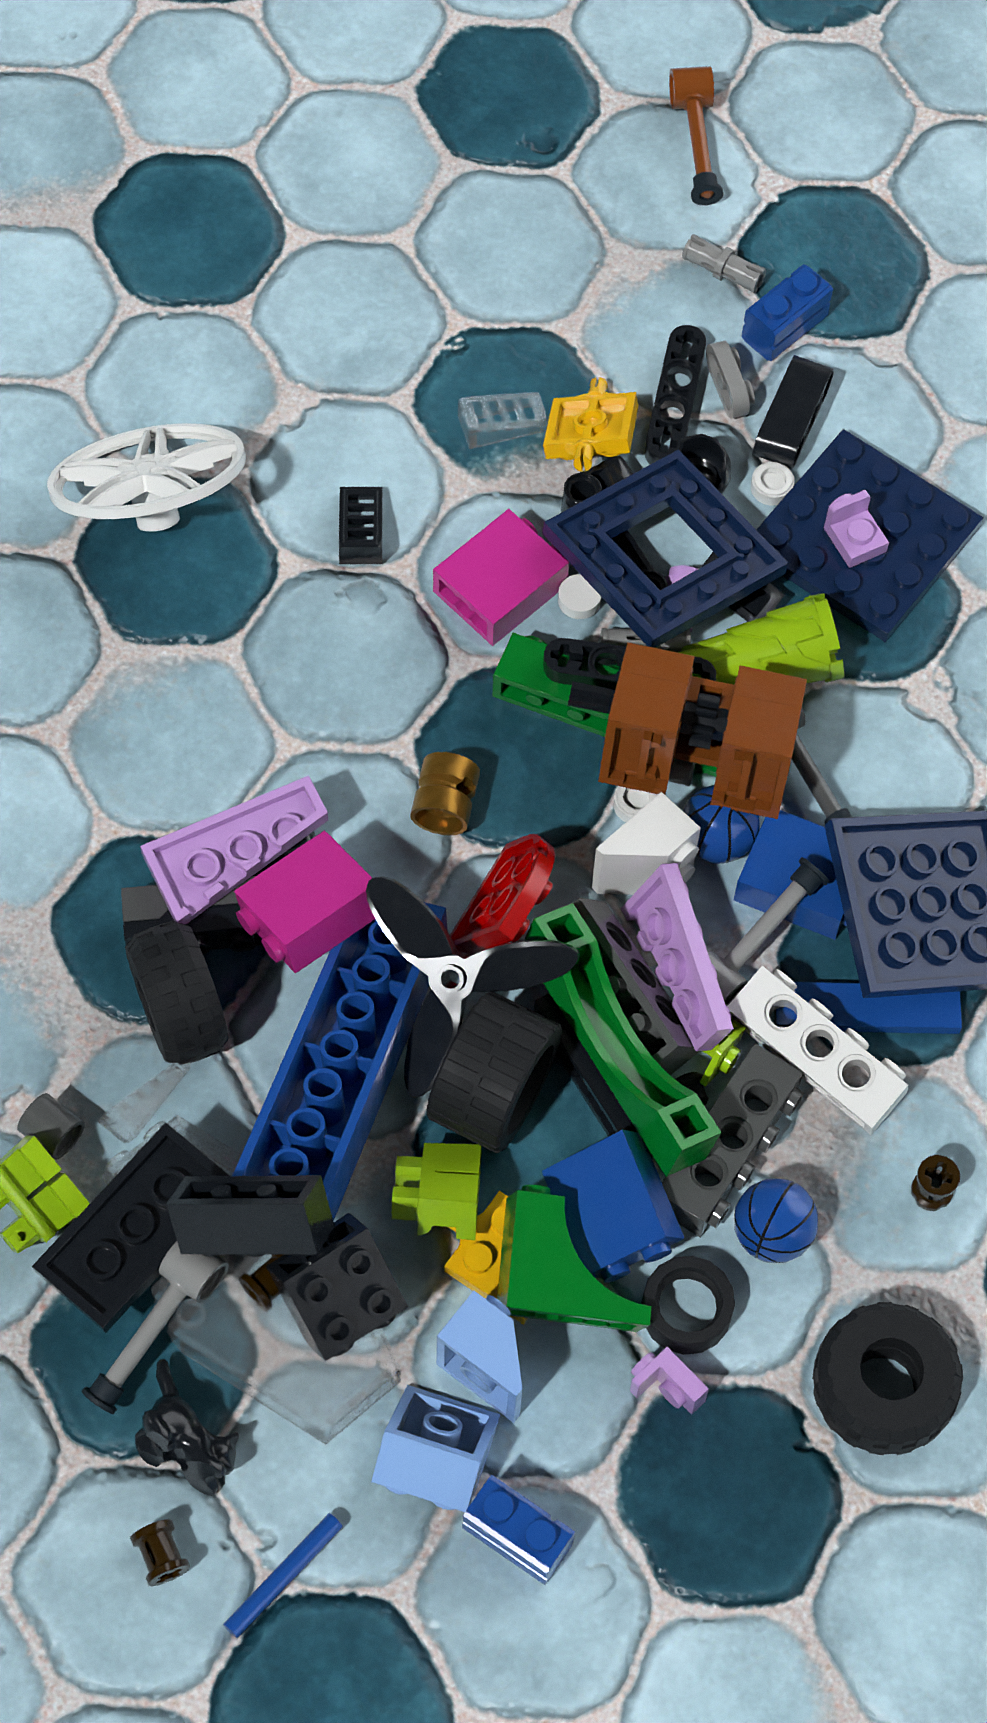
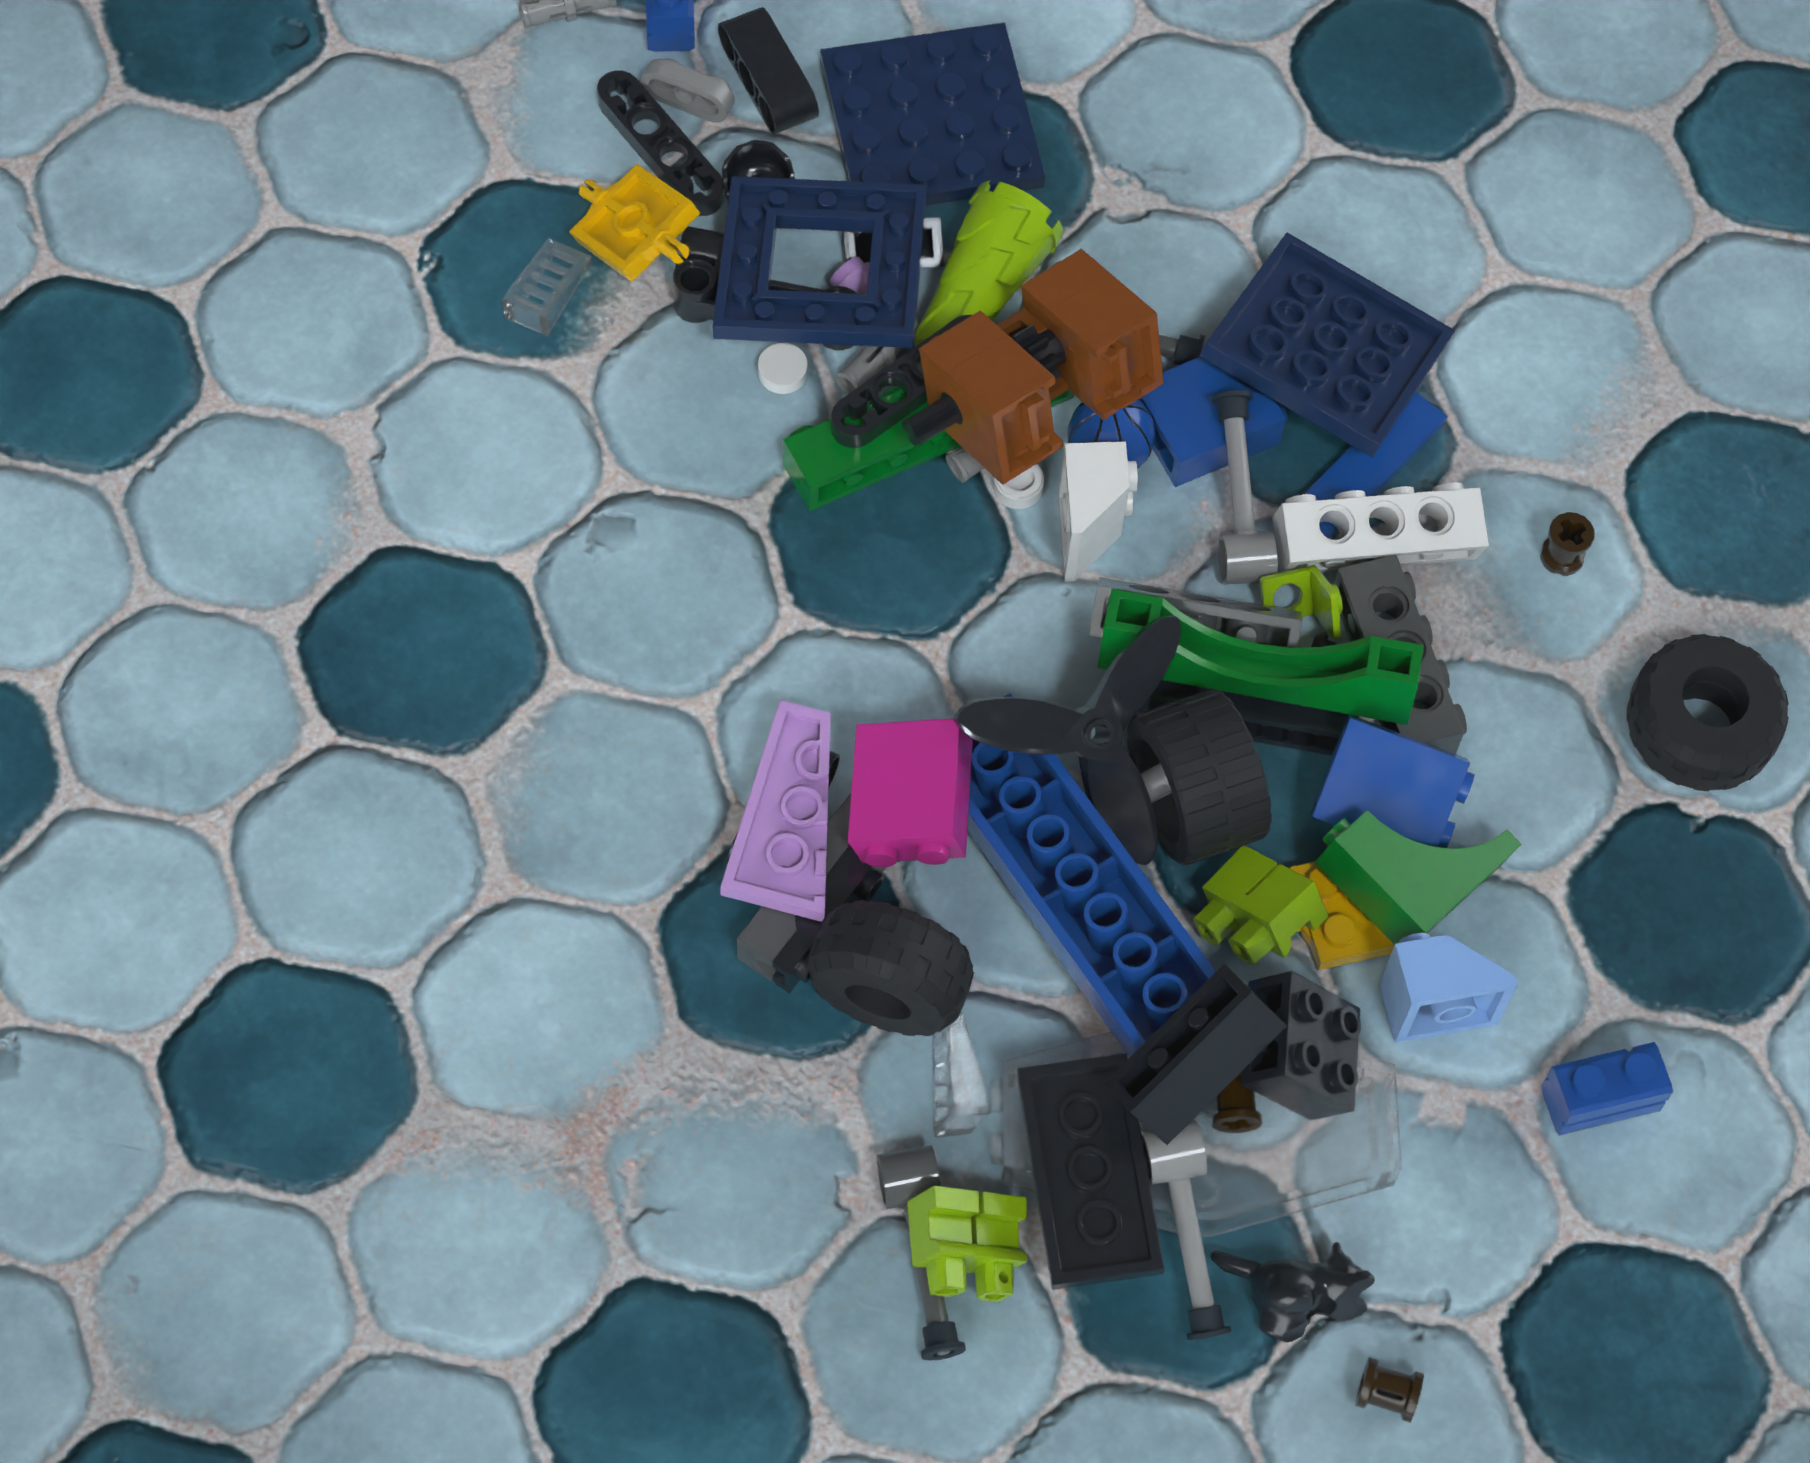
camera: 50 degrees left, 0 degrees up
white wheel [47,423,246,532] -> none
blue bar [223,1513,343,1638] -> none
black slope [339,487,382,564] -> none
light blue slope [371,1385,501,1512] -> none
pearl gold wheel [410,752,480,835] -> none
dark pink brick [433,509,569,646] -> none
red plate [450,834,555,956] -> none
lavender wing [621,863,734,1051] -> none
lavender bracket [630,1347,709,1415] -> none
black tyre [641,1256,735,1355] -> none
blue piece [734,1179,818,1263] -> none
white tile [751,462,794,506] -> none
lavender bracket [824,490,889,568] -> none

